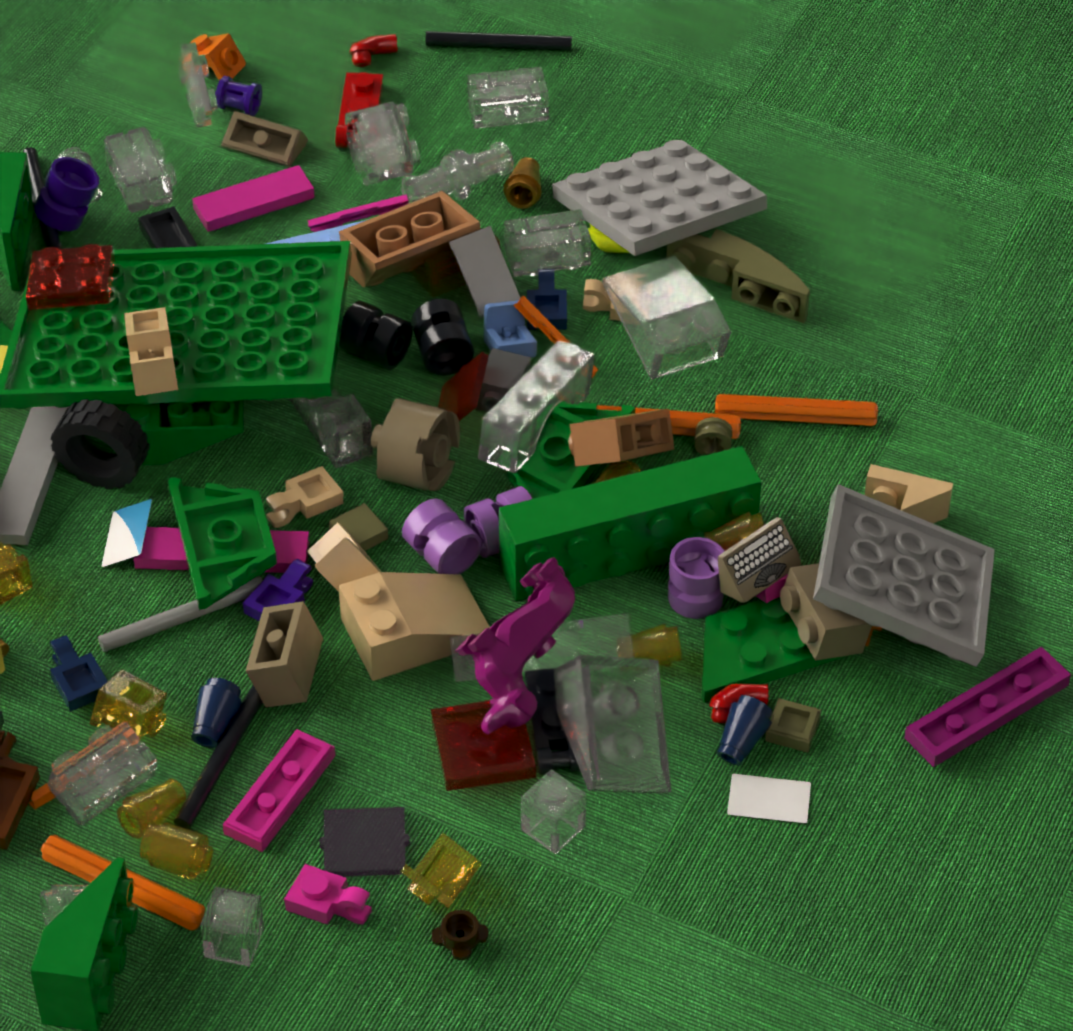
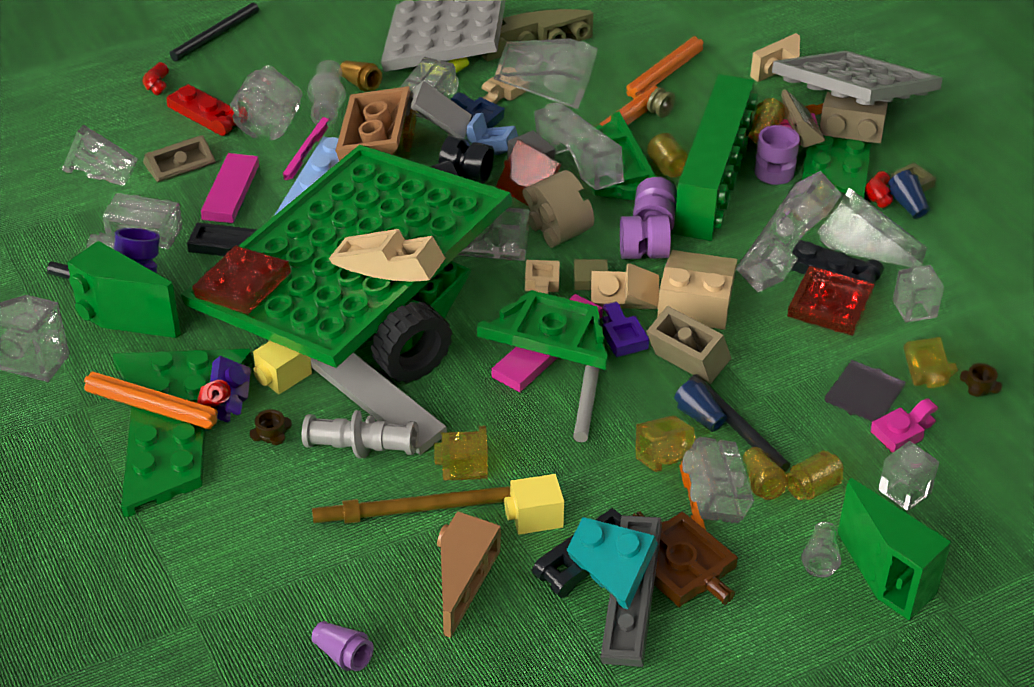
camera: 55 degrees left, 5 degrees down
orange axle [41,835,206,931] -> none
dark blue plate [50,635,111,712] -> none
sticker [102,499,152,567] -> none
orange bracket [179,33,246,81] -> none
dark purple bush [215,75,263,116] -> none
dark pink tile [223,729,336,852] -> none
magenta animal [455,557,576,734] -> none
clear brick [467,67,549,129] -> none
orange piece [513,295,598,381] -> none
medium nougat slope [569,408,674,466] -> none
white sticker [727,774,811,823] -> none
magenta plate [904,646,1071,768] -> none

